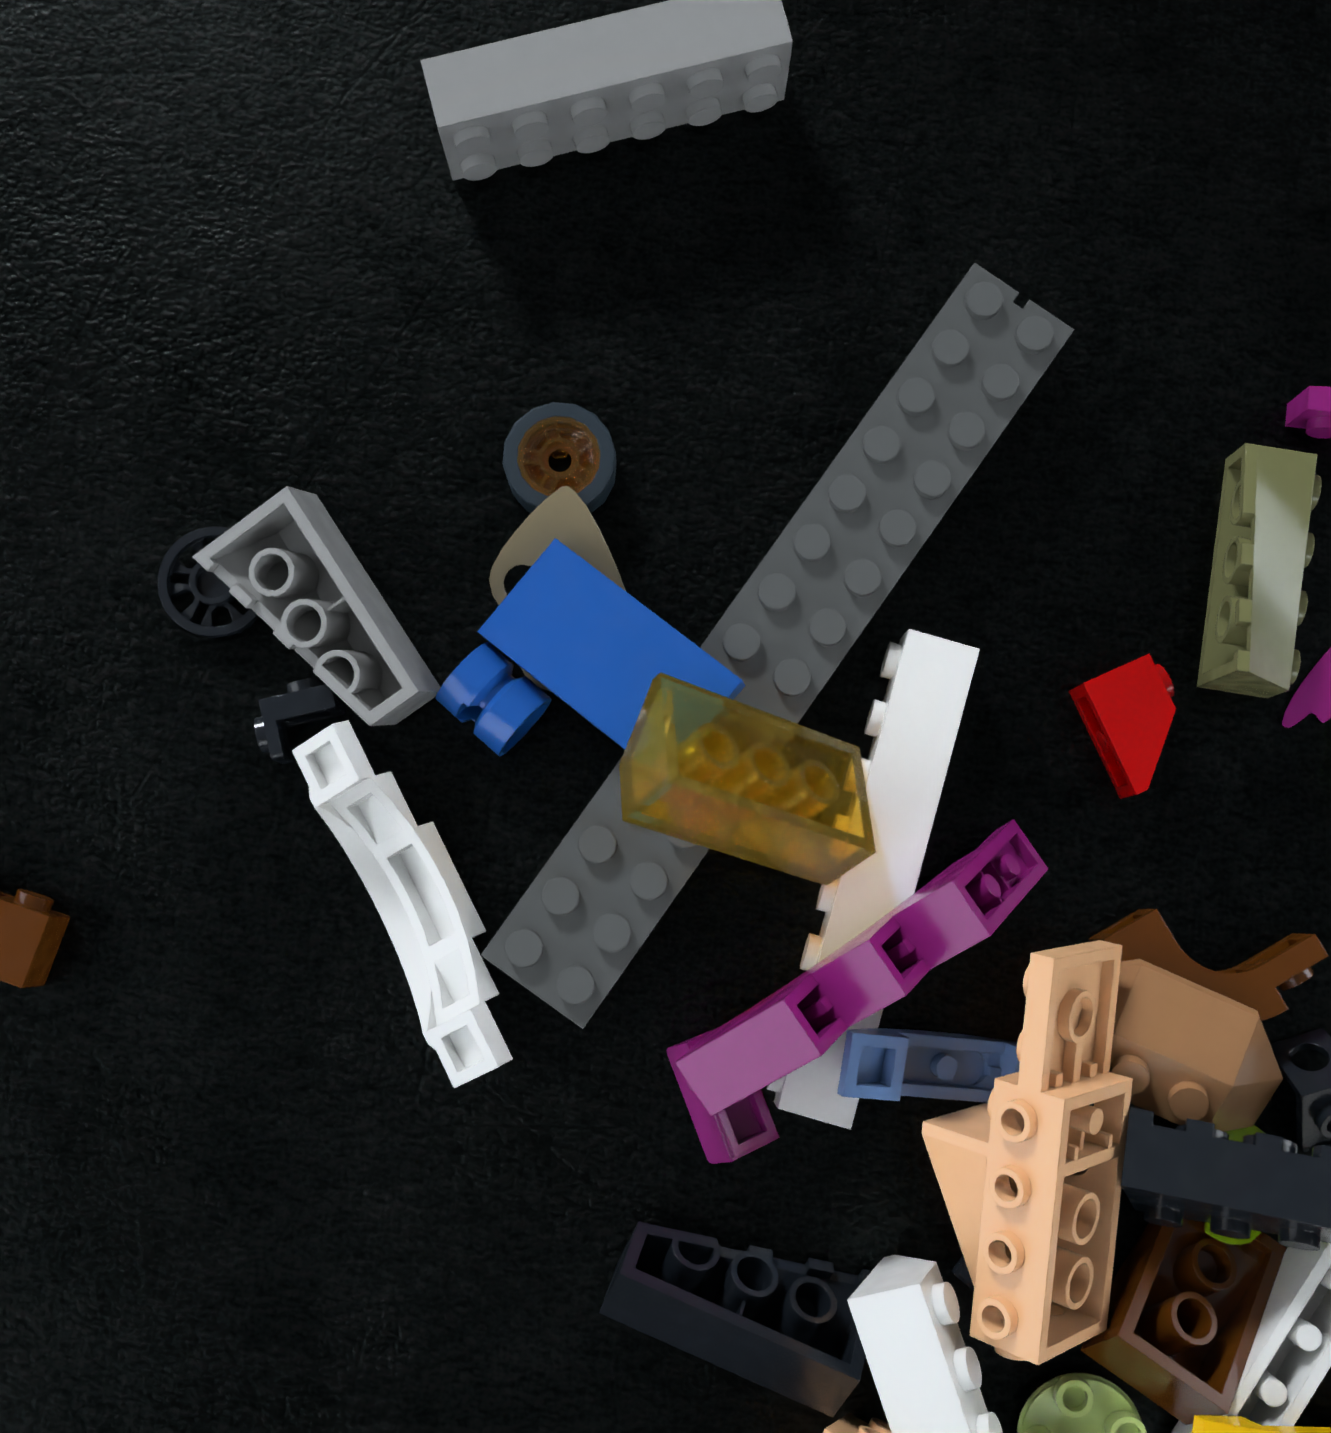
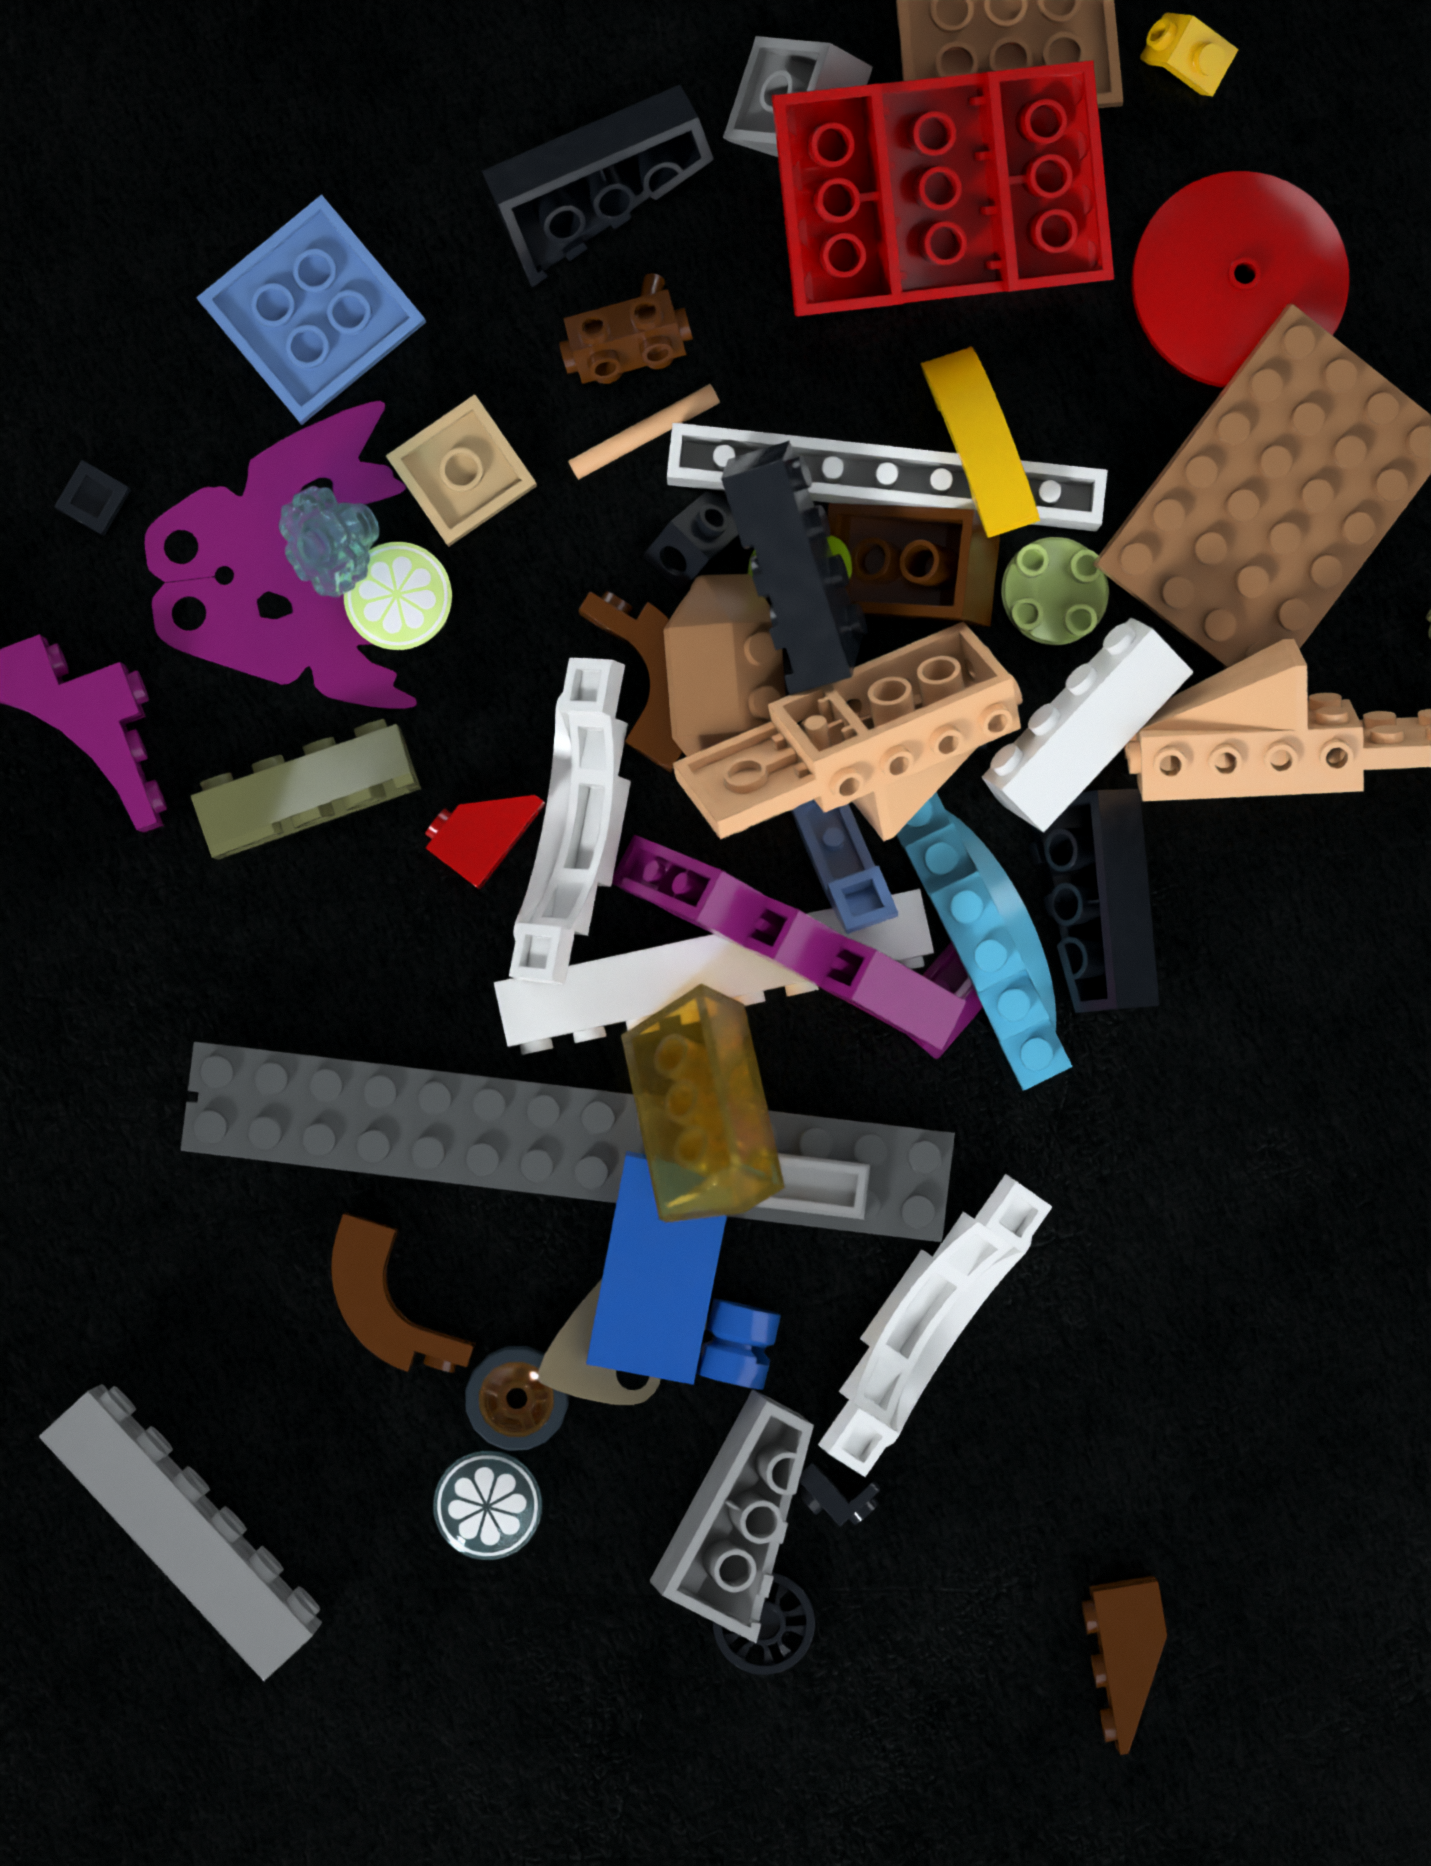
camera: 115 degrees left, 5 degrees up
none -> reddish brown arch [331,1212,476,1373]
none -> dish [433,1451,542,1560]
none -> white piece [509,658,631,985]
none -> light grey tile [754,1151,870,1219]
none -> medium azure piece [896,792,1072,1091]

